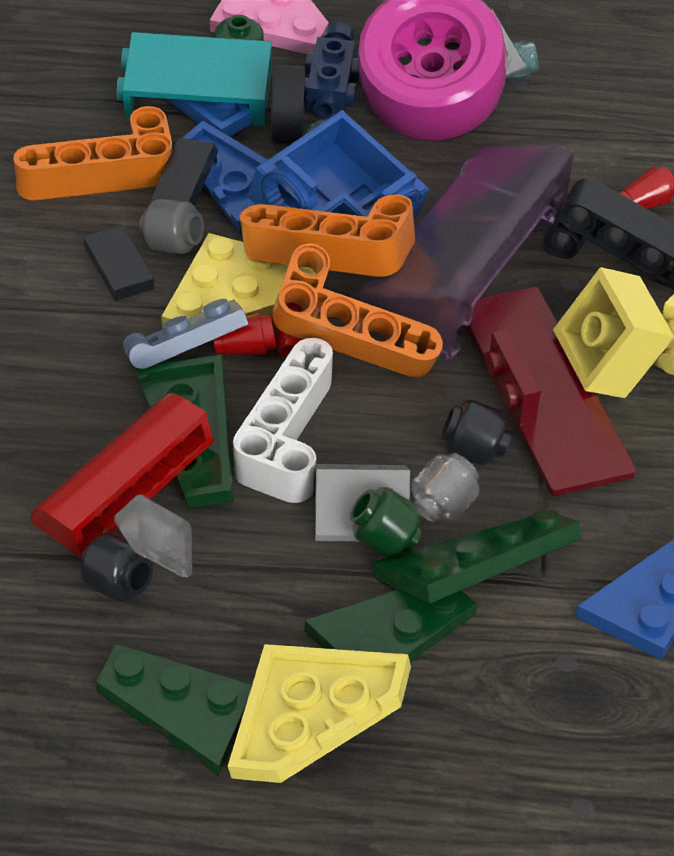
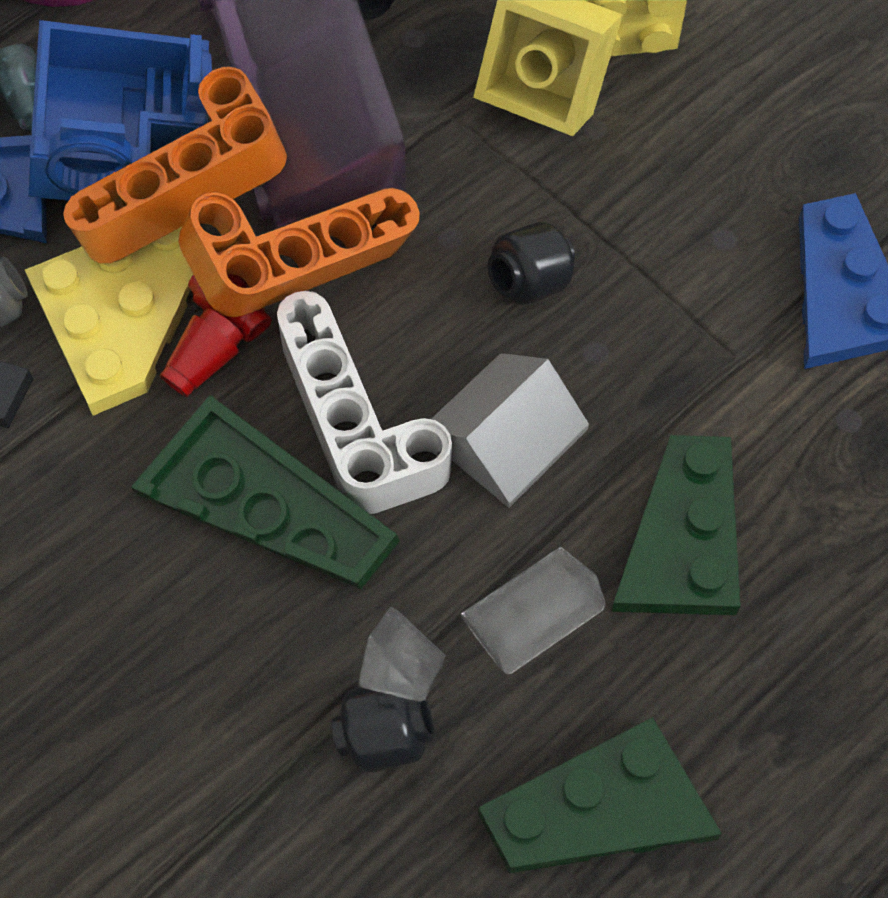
camera: 45 degrees left, 15 degrees up
red brick [31,393,214,558] -> none
sand blue plate [123,299,248,369] -> none
light yellow plate [228,644,411,783] -> none
dark green head [350,487,422,557] -> none
dark green wing [373,510,581,603] -> none
clear head [411,453,480,522] -> none
dark red bracket [459,287,636,496] -> none
none -> clear slope [461,547,606,674]

